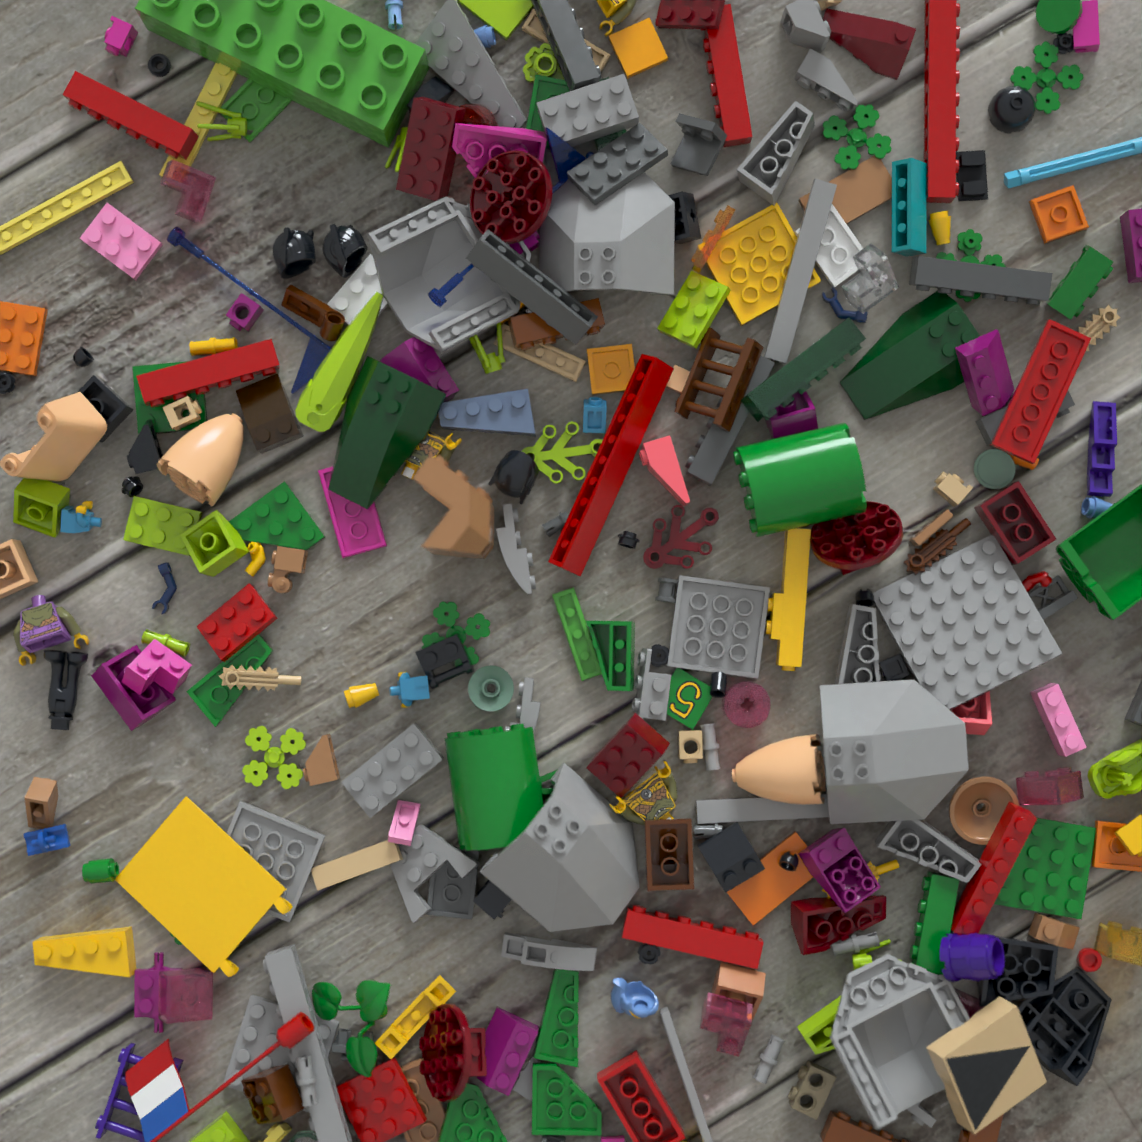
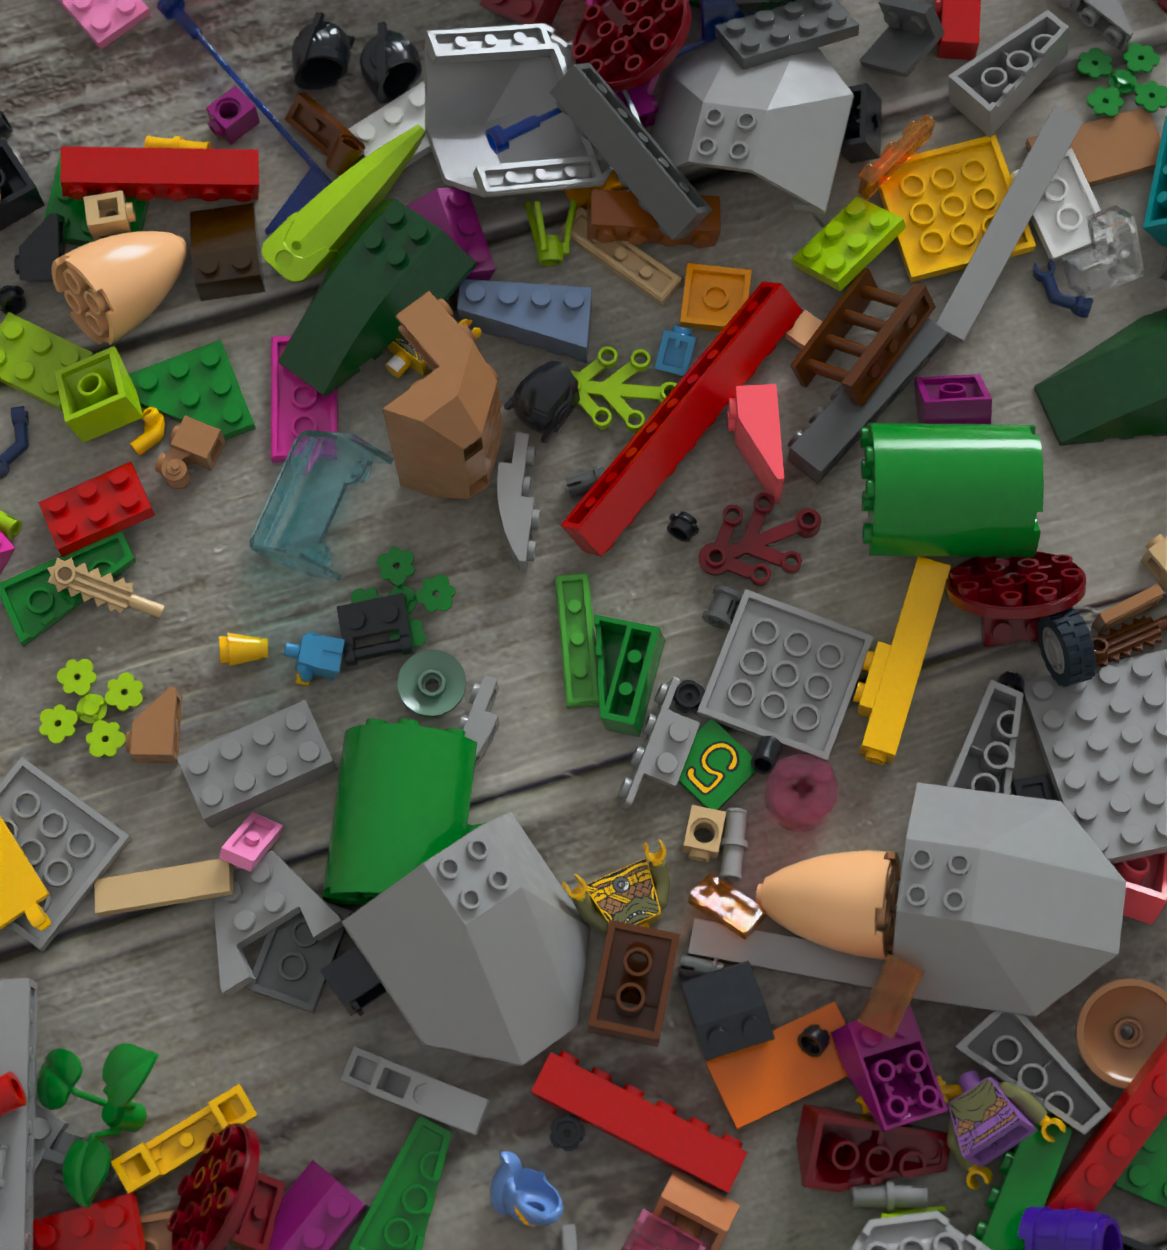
camera: 15 degrees right, 15 degrees down
dark red brick [586,713,670,798] -> none
clear green brick [741,317,866,422] -> none
none -> clear light blue windscreen [250,430,394,582]
none -> clear orange plate [688,873,767,940]
none -> clear orange plate [857,954,924,1038]
none -> torso [947,1071,1066,1190]
none -> black wheel [1037,607,1097,687]

